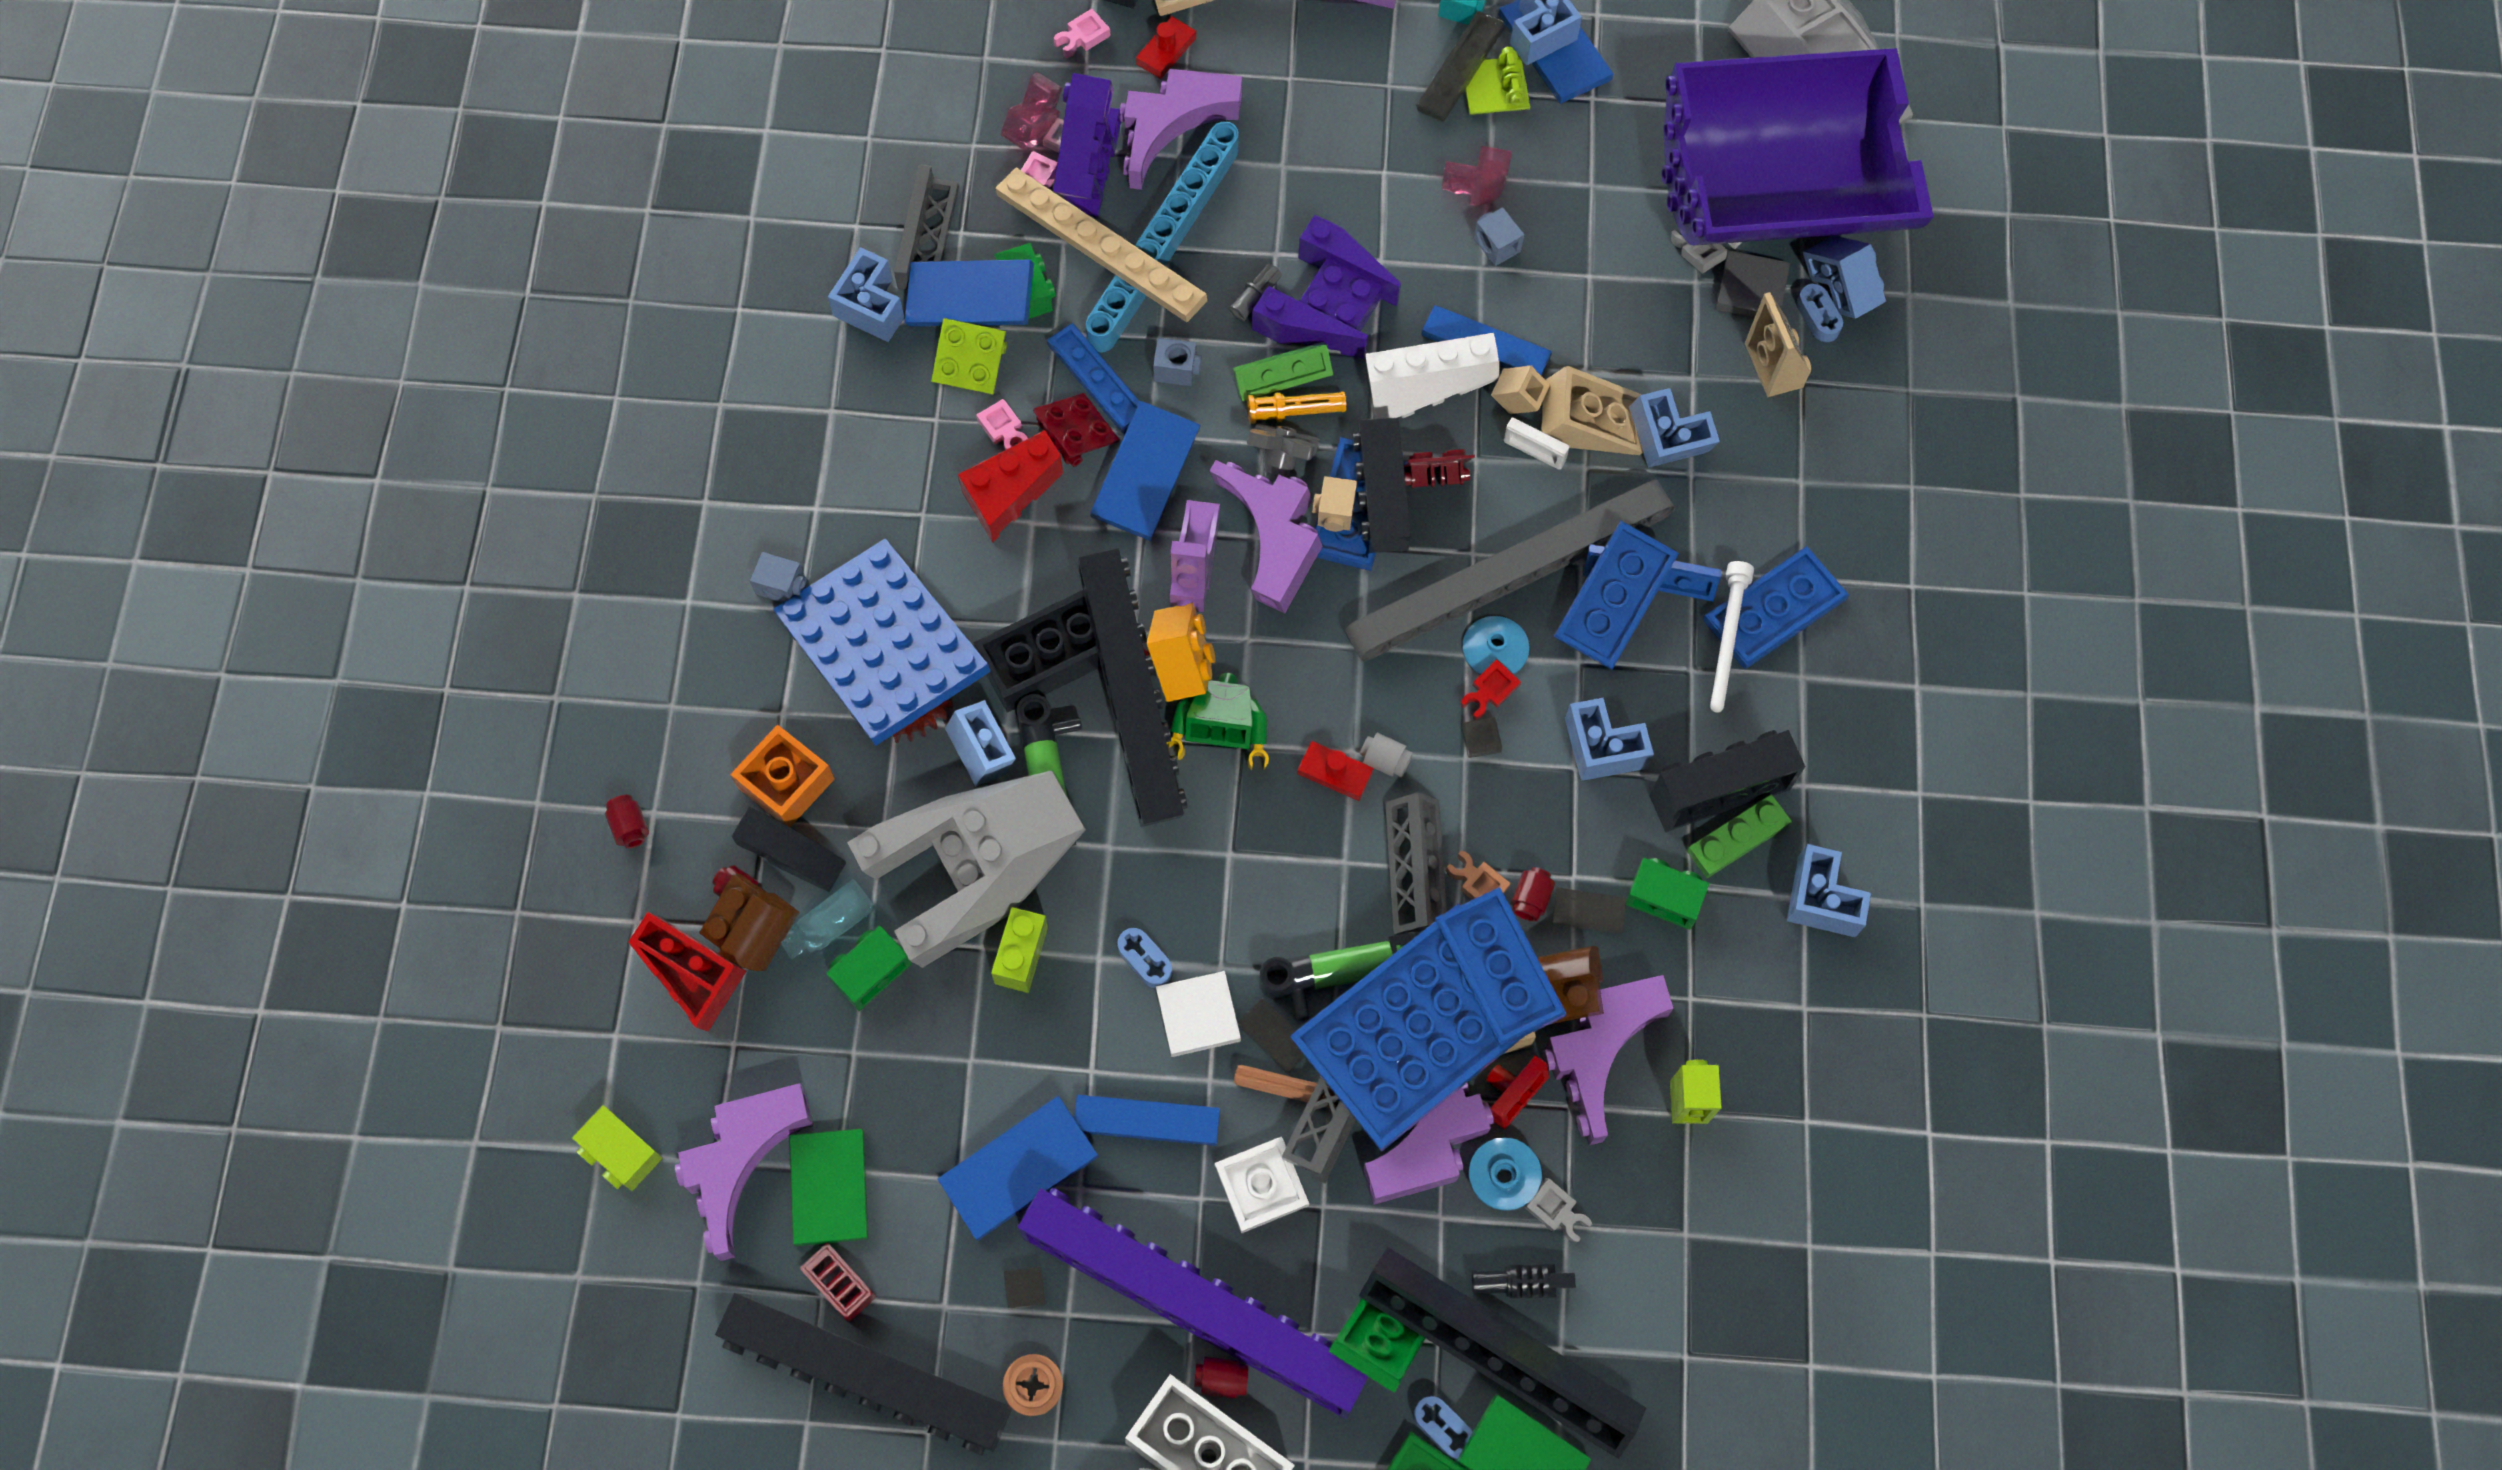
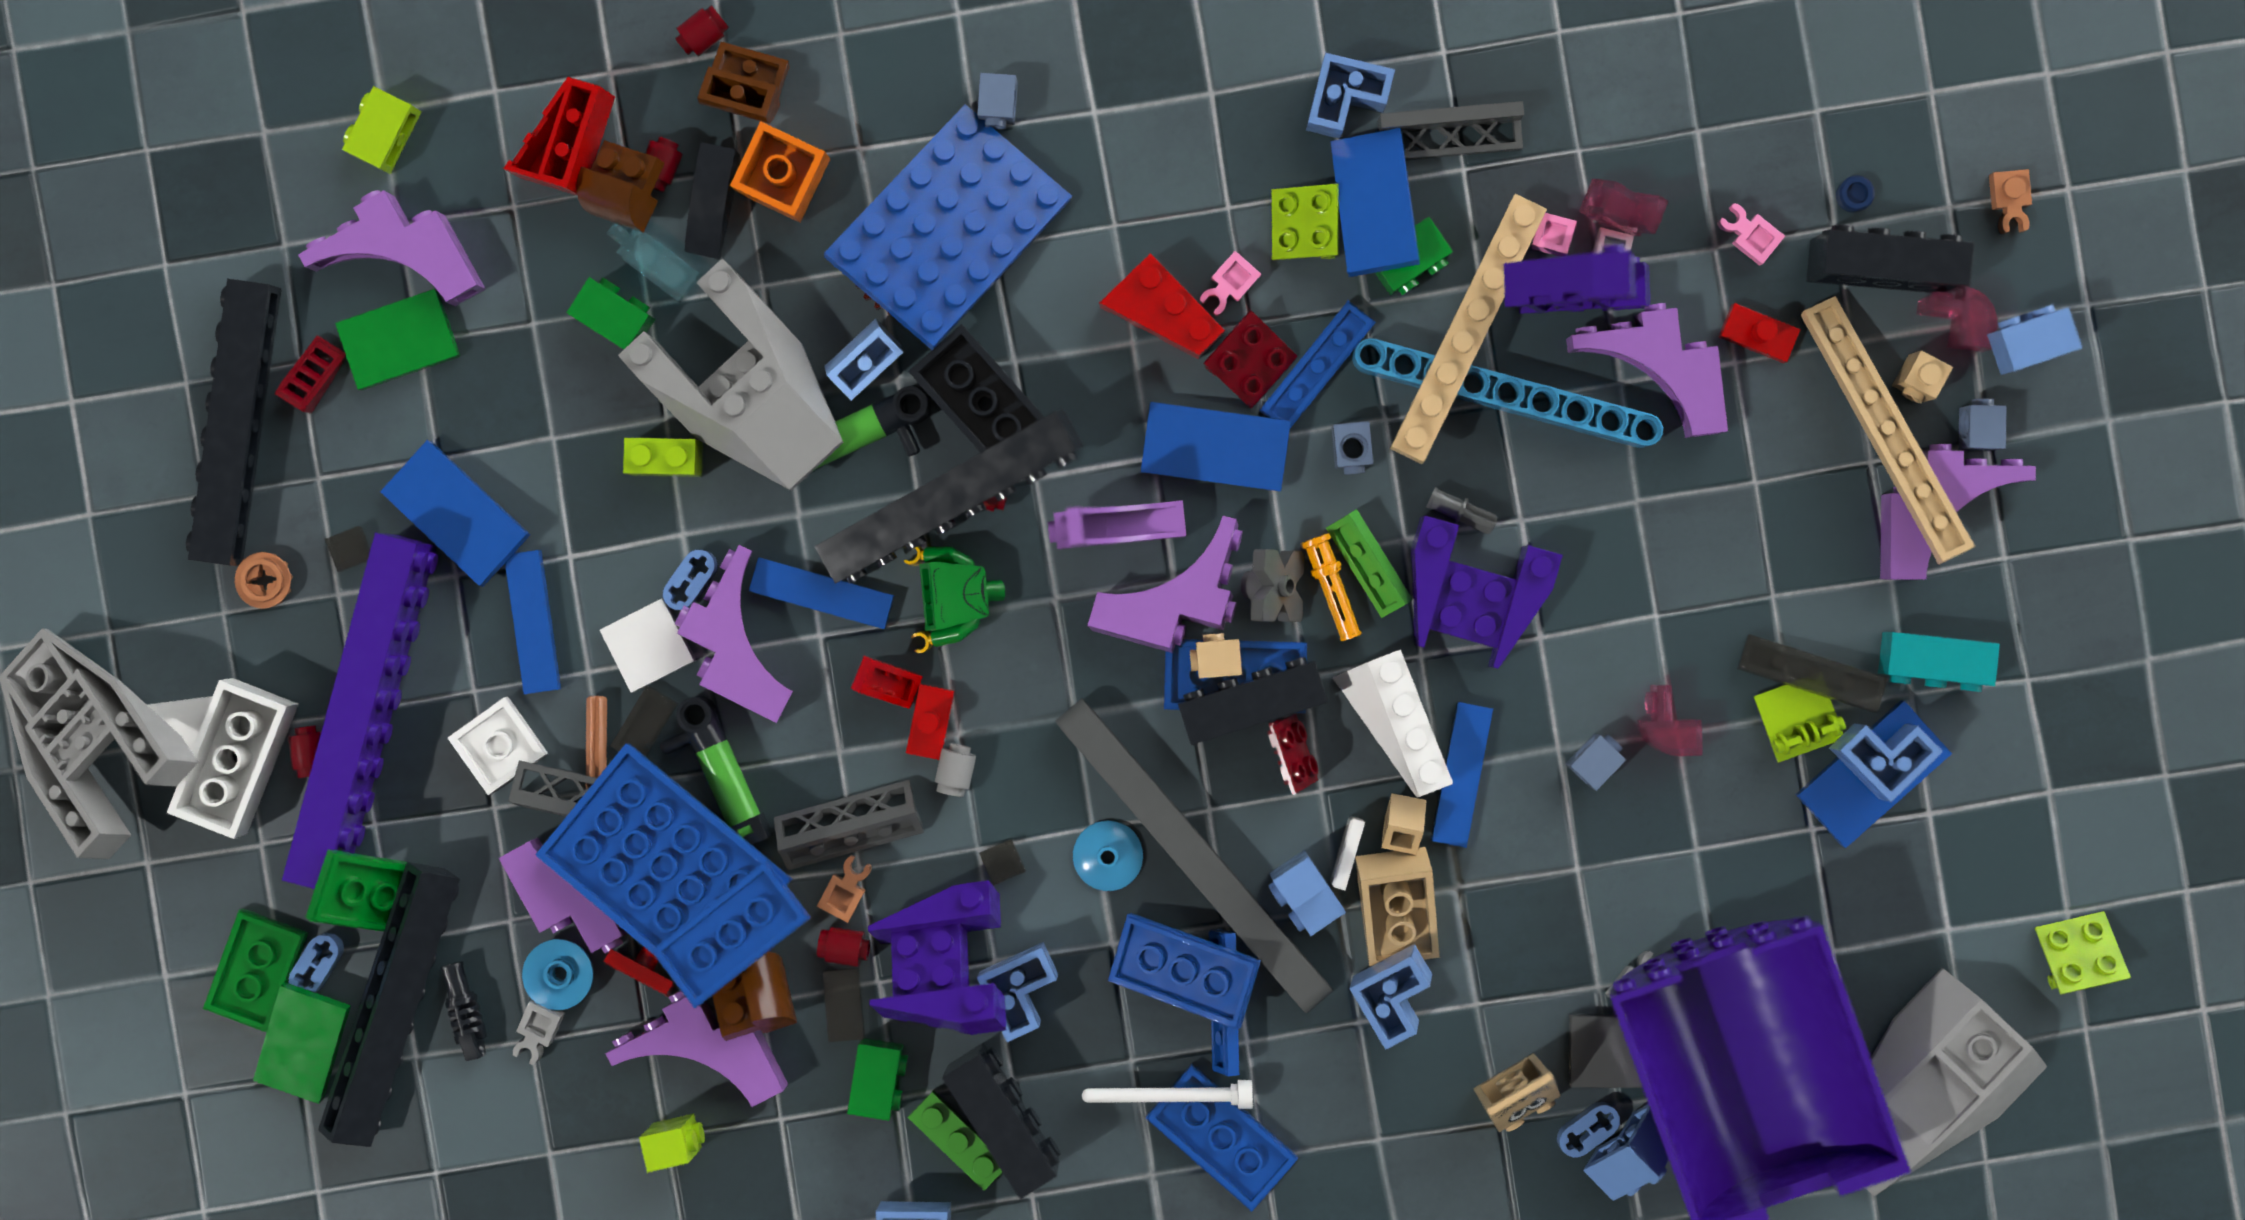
camera: 80 degrees right, 20 degrees up
light orange brick [1147,602,1216,702] -> none
red plate [1460,659,1521,720] -> none
none -> medium lavender arch [675,545,793,723]
none -> reddish brown brick [697,41,790,124]
none -> blue tile [749,557,895,629]
none -> red tile [851,656,923,709]
none -> dark purple wedge [868,880,1006,1035]
none -> medium blue brick [1268,850,1346,936]

